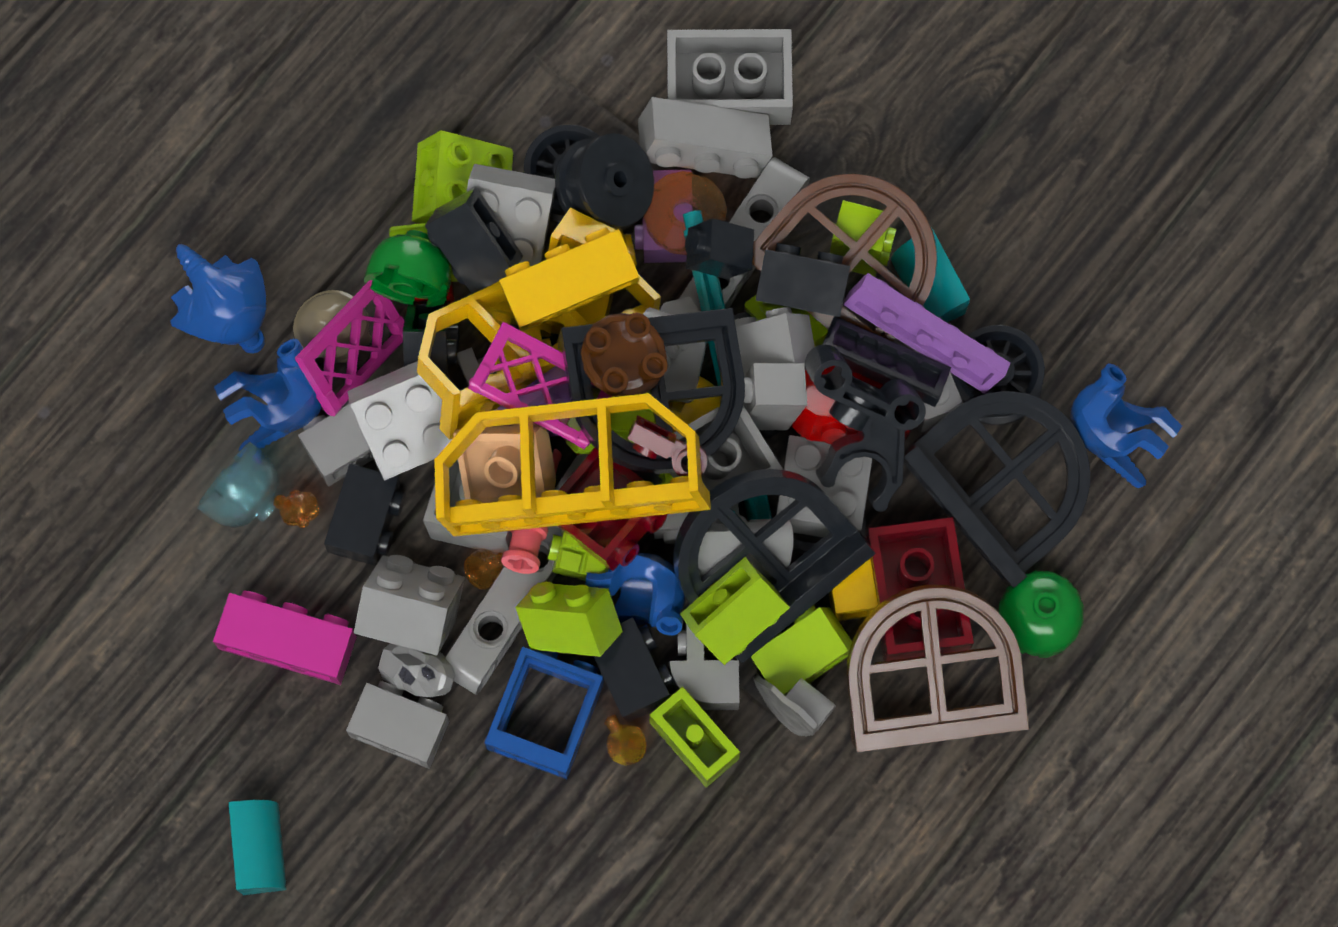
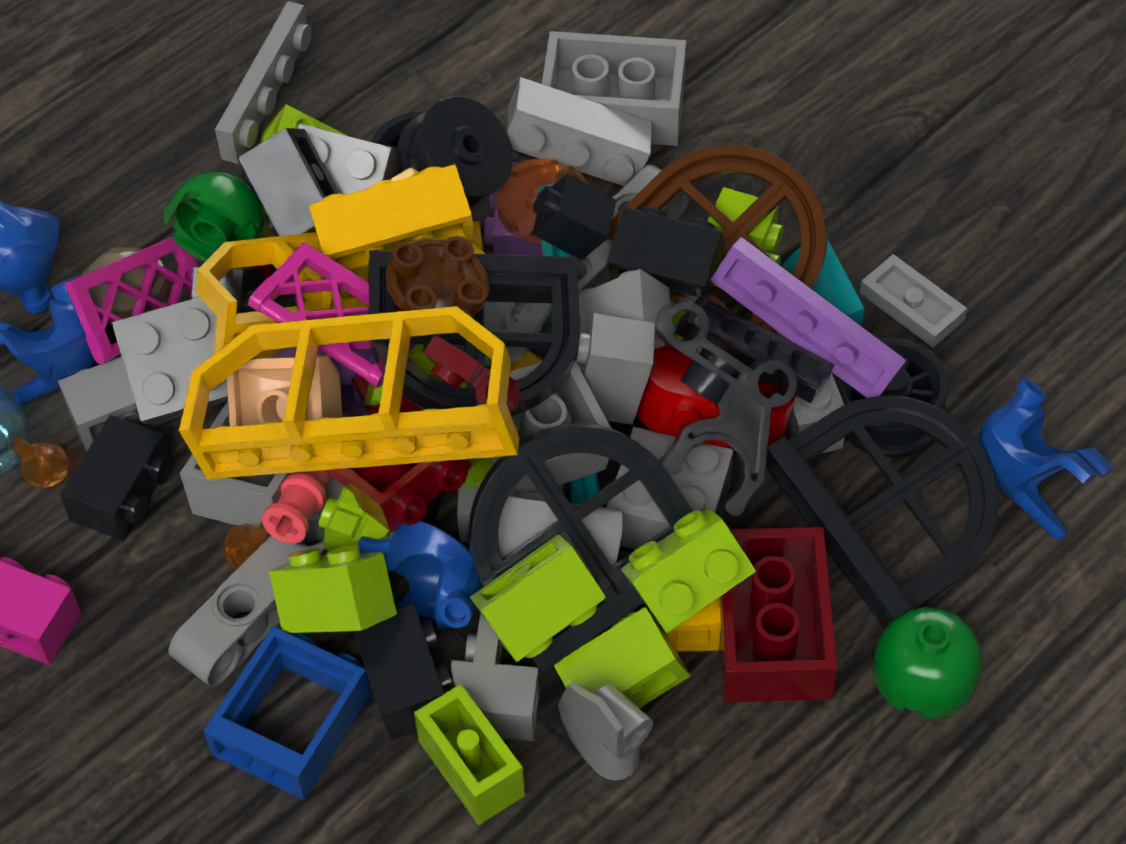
camera: 10 degrees right, 20 degrees down
light grey brick [346,681,450,769] -> none
light grey brick [354,555,465,656] -> none
light grey rock [378,643,455,697] -> none
clear orange piece [604,714,646,766] -> none
window [847,584,1029,752] -> none
none -> light grey plate [215,1,311,164]
none -> lime bracket [621,509,756,634]
none -> light grey plate [859,254,967,348]

